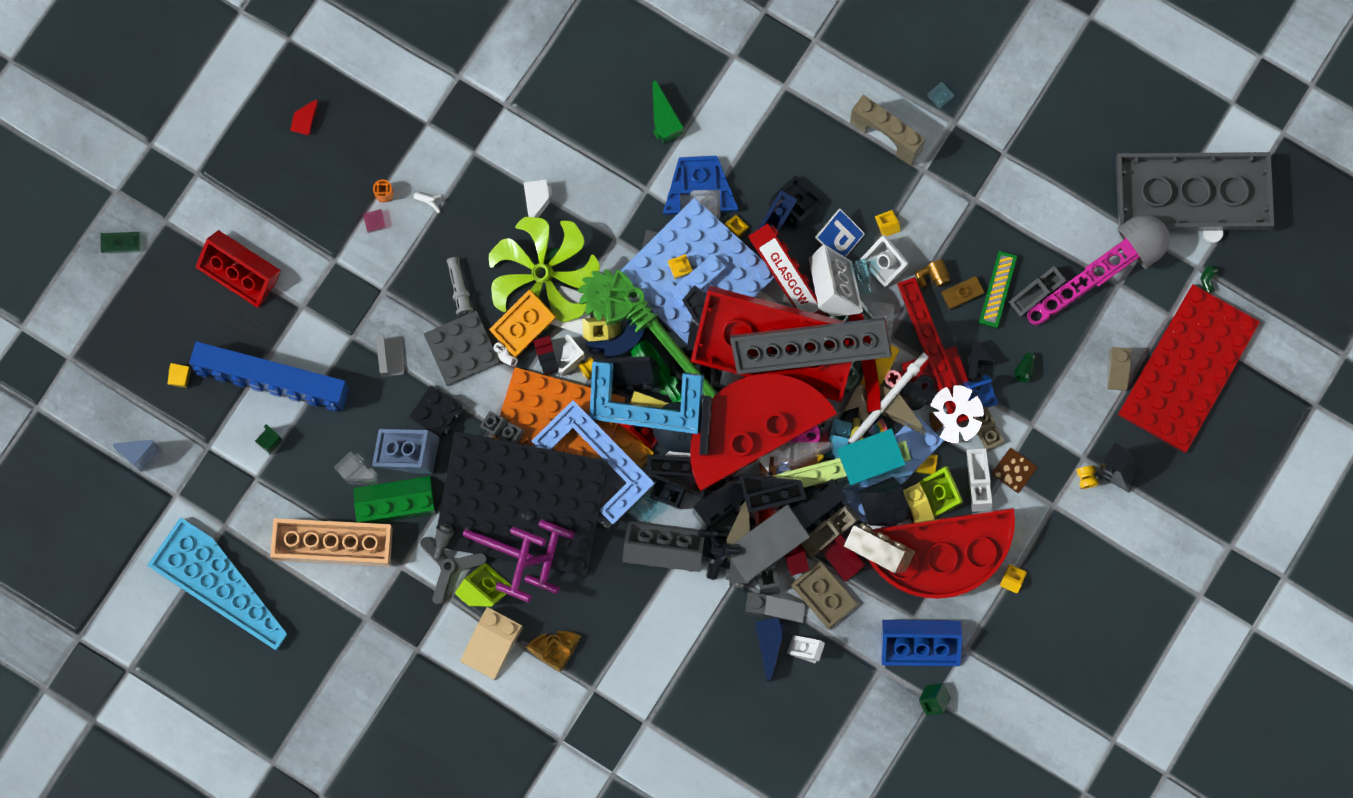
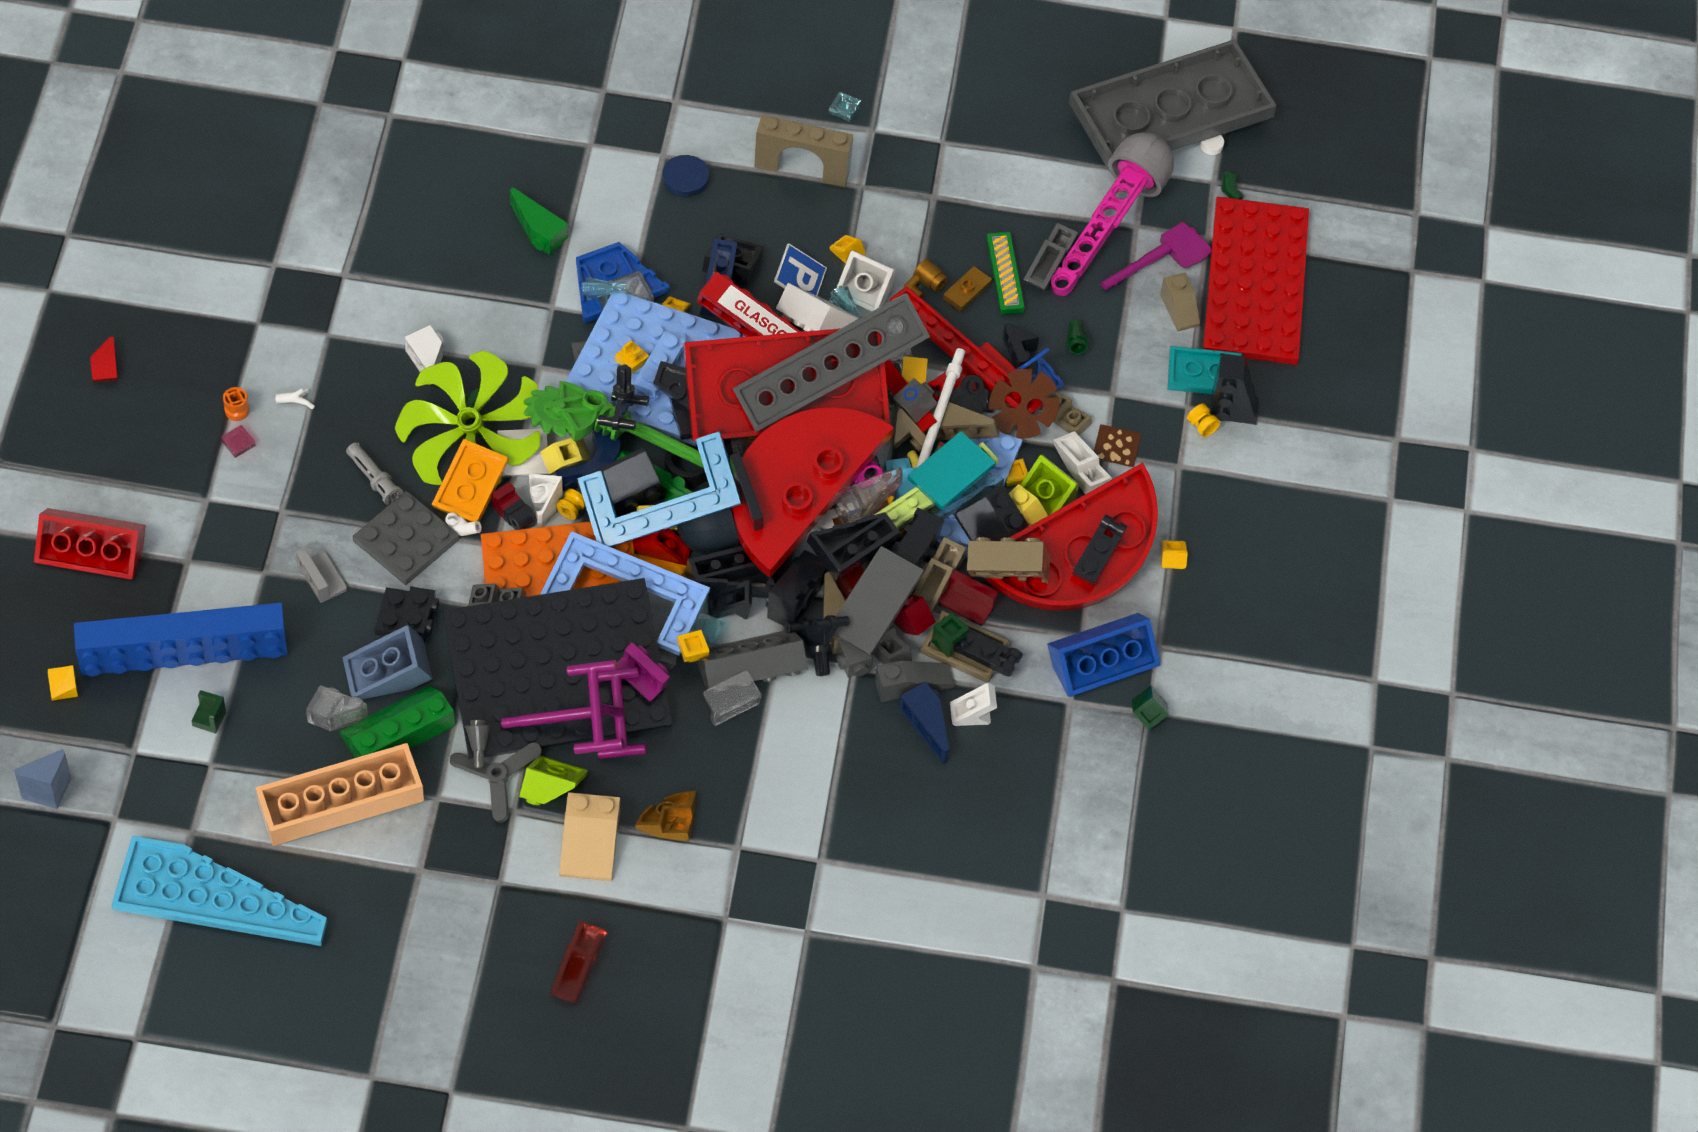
camera: 30 degrees left, 20 degrees down
none -> clear red slope [550,920,607,1004]
none -> clear light blue cone [582,277,626,301]
none -> black axle [597,364,650,431]
none -> magenta bracket [617,643,670,702]
none -> dark blue tile [663,155,709,197]
none -> yellow tile [676,630,710,663]
none -> clear panel [703,671,762,726]
none -> dark grey brick [893,378,937,423]
none -> dark green panel [931,612,970,657]
none -> black plate [953,629,1023,677]
none -> black plate [1072,514,1128,586]
none -> magenta piece [1101,222,1212,290]
none -> teal tile [1167,346,1242,394]

